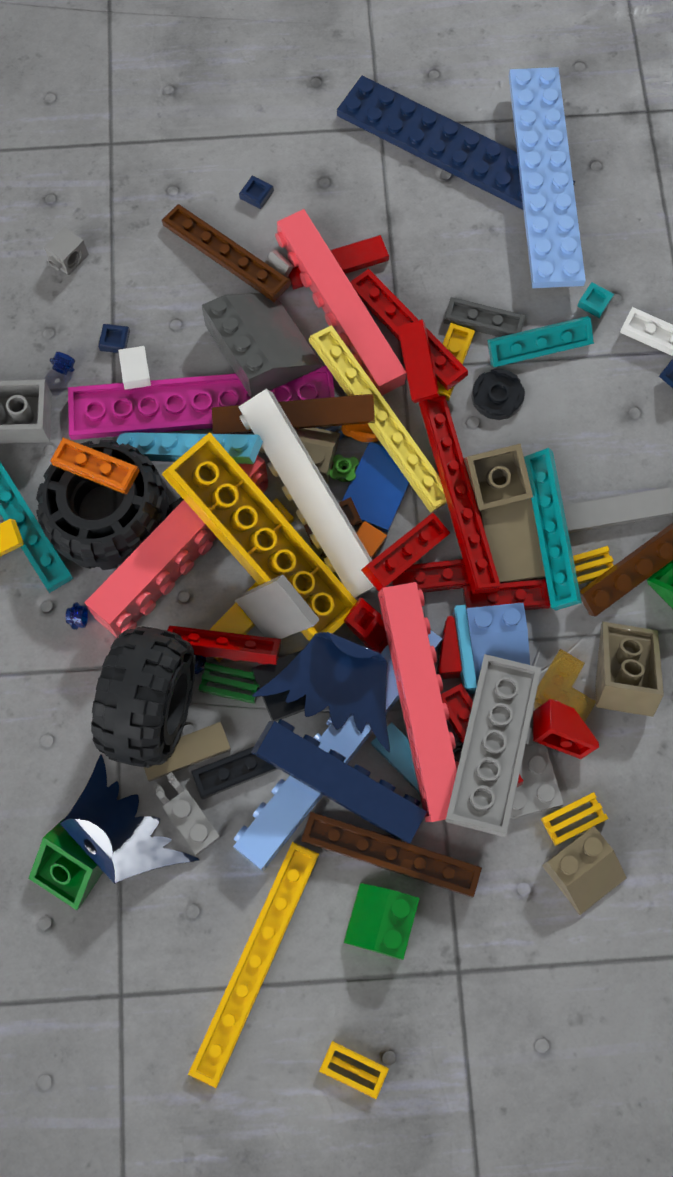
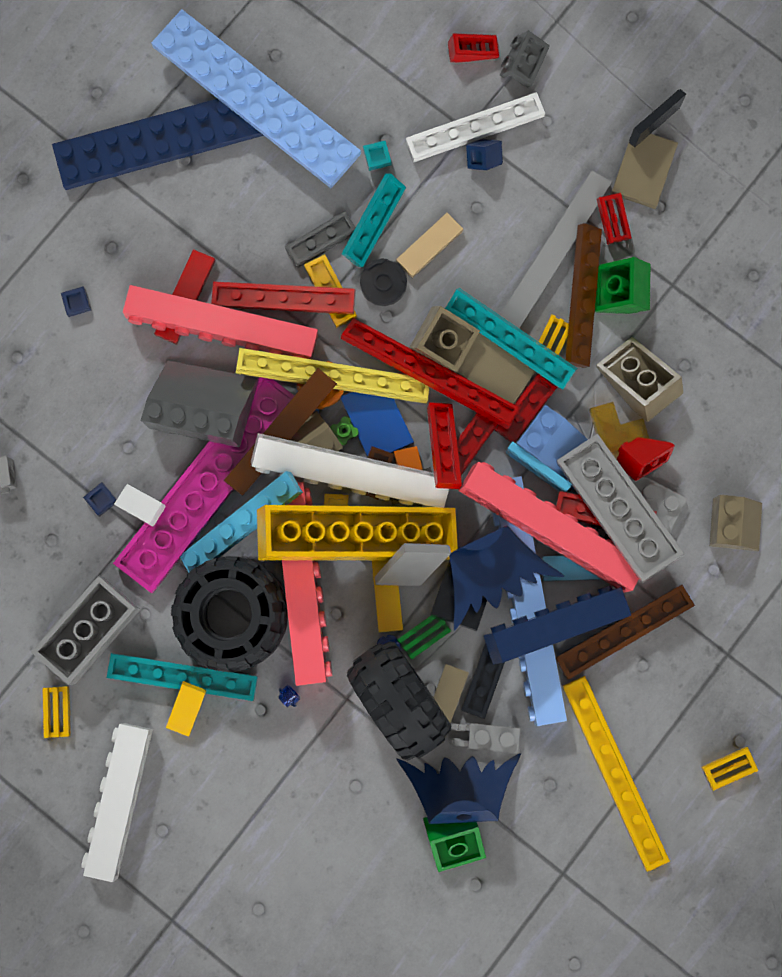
camera: 50 degrees left, 10 degrees up
clear blue plate [50,352,75,375] -> none
orange tile [50,437,140,495] -> none
reddish brown tile [162,204,291,302] -> none
red plate [167,625,281,665] -> none
light grey tile [265,250,294,277] -> none
red slope [344,598,388,654] -> none
green slope [344,883,420,960] -> none
red tile [397,319,440,403] -> none
red slope [437,616,462,680] -> none
yellow tile [541,792,609,846] -> none
none -> tan tile [396,213,463,278]

